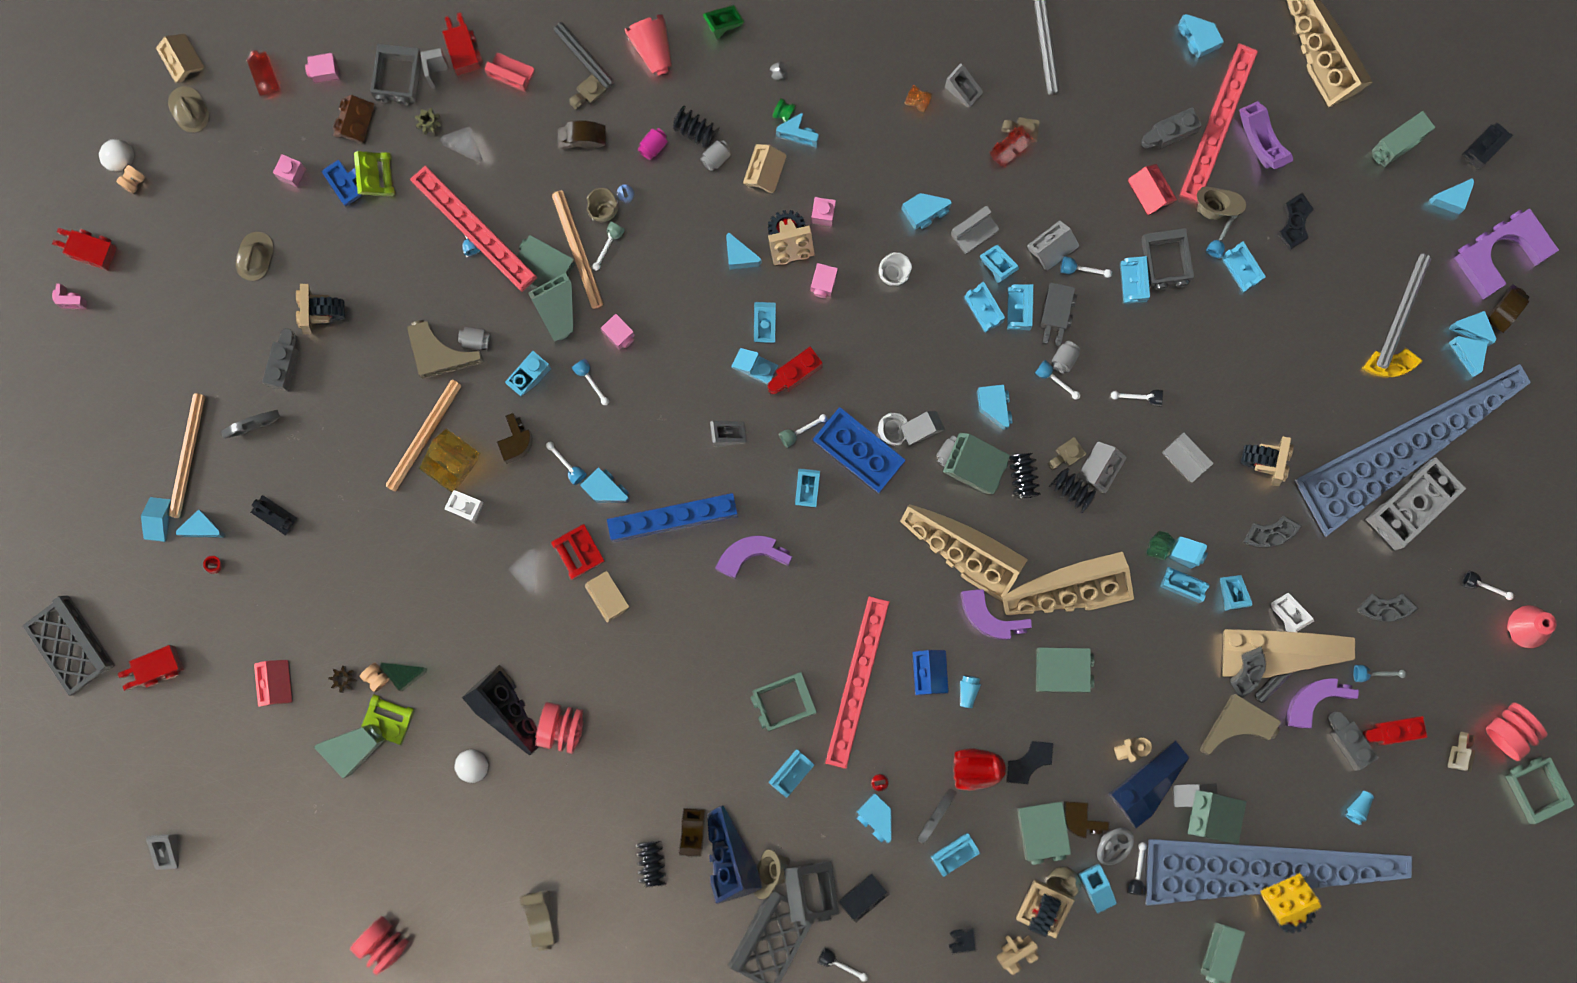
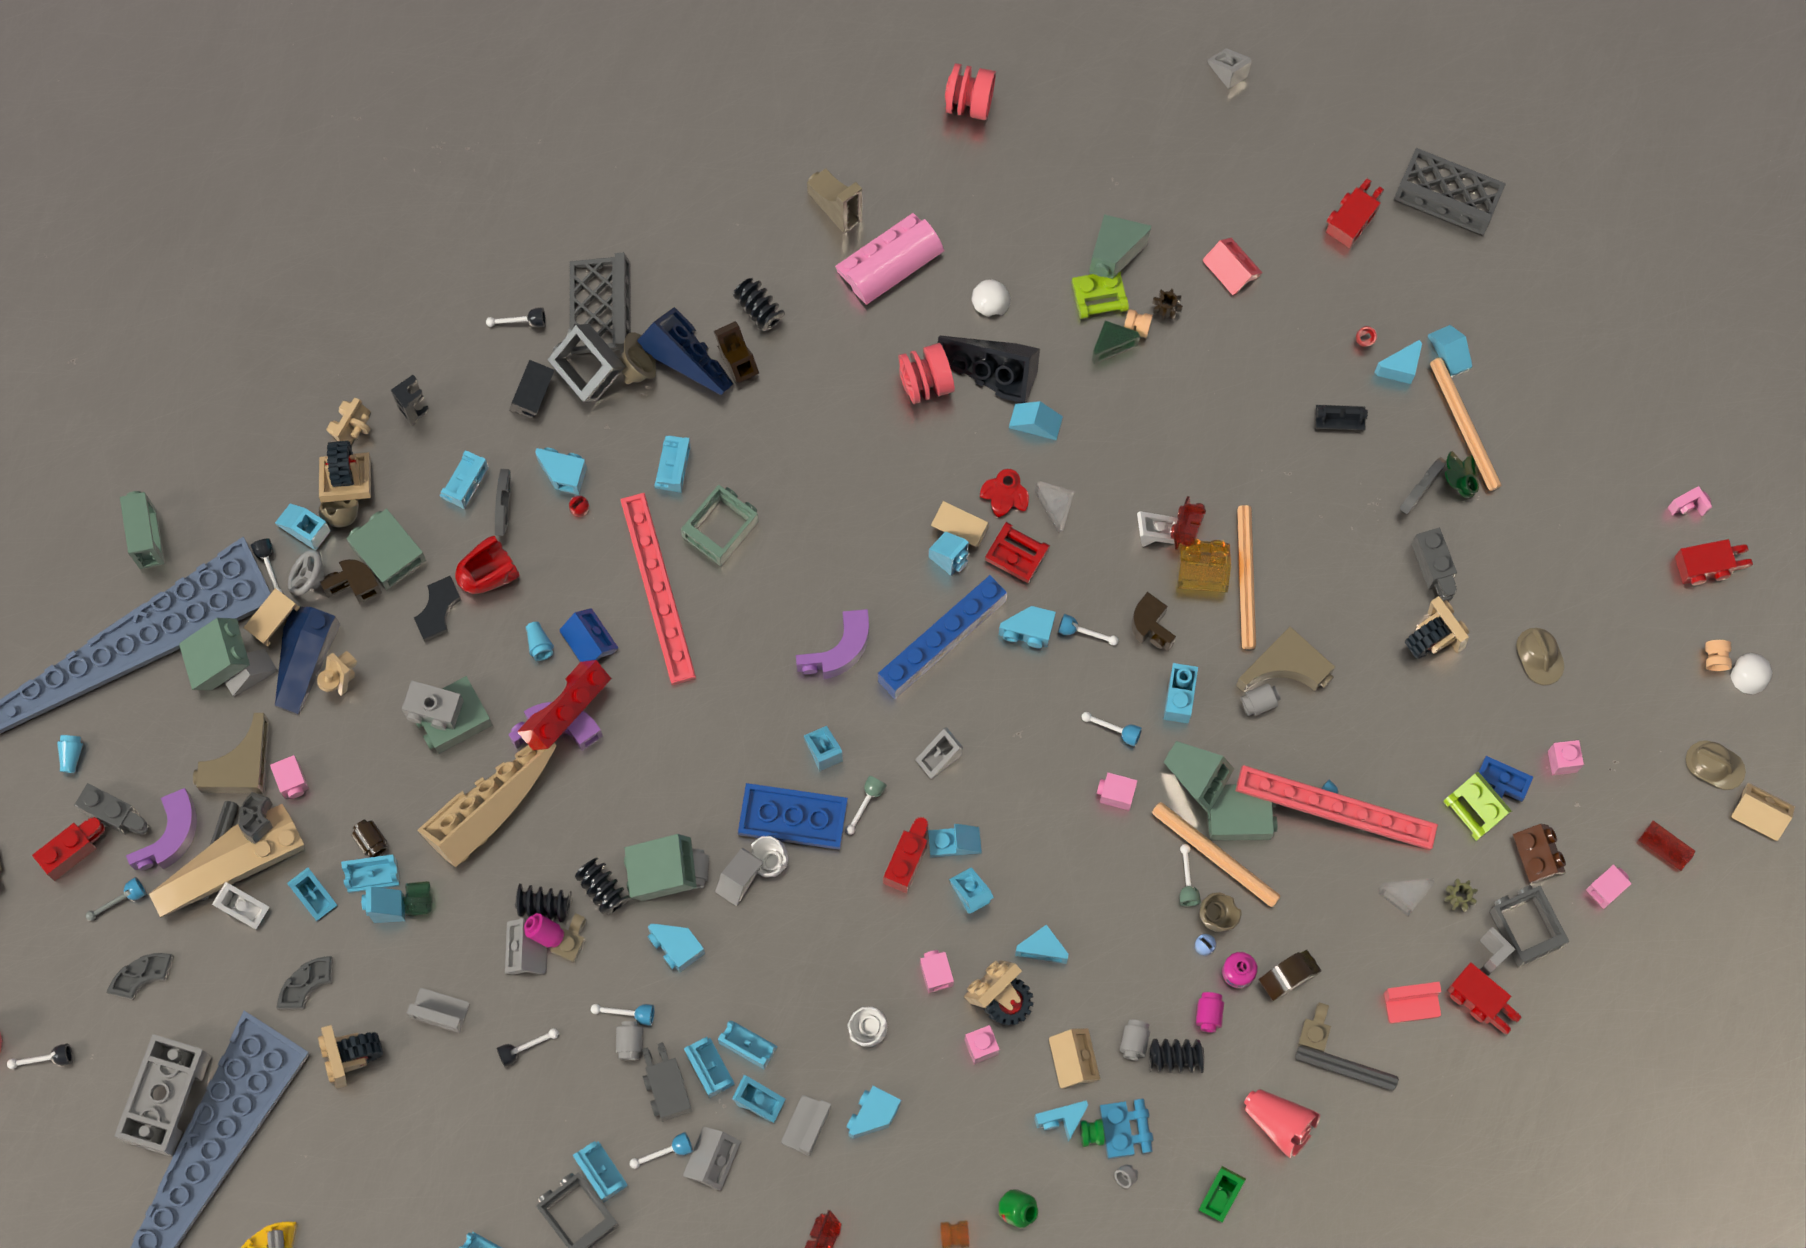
camera: 145 degrees right, 10 degrees down
tan wedge [900,504,1028,602] -> none
yellow plate [1260,873,1321,933] -> none
none -> tan hinge [243,588,300,647]
none -> bright pink brick [270,755,309,799]
none -> dark brown brick [351,819,388,858]
none -> light grey brick [402,680,464,730]
none -> red arch [517,660,612,750]
none -> dark pink brick [524,913,564,948]
none -> bright pink brick [835,213,944,305]
none -> medium azure slope [929,531,969,576]
none -> red plate [980,469,1029,517]
none -> green head [998,1189,1038,1228]
none -> medium azure slope [1009,401,1063,440]
none -> dark azure plate [1099,1099,1154,1159]
none -> clear red hinge [1171,496,1206,550]
none -> dark pink head [1222,952,1258,988]
none -> dark green plate [1445,451,1479,498]

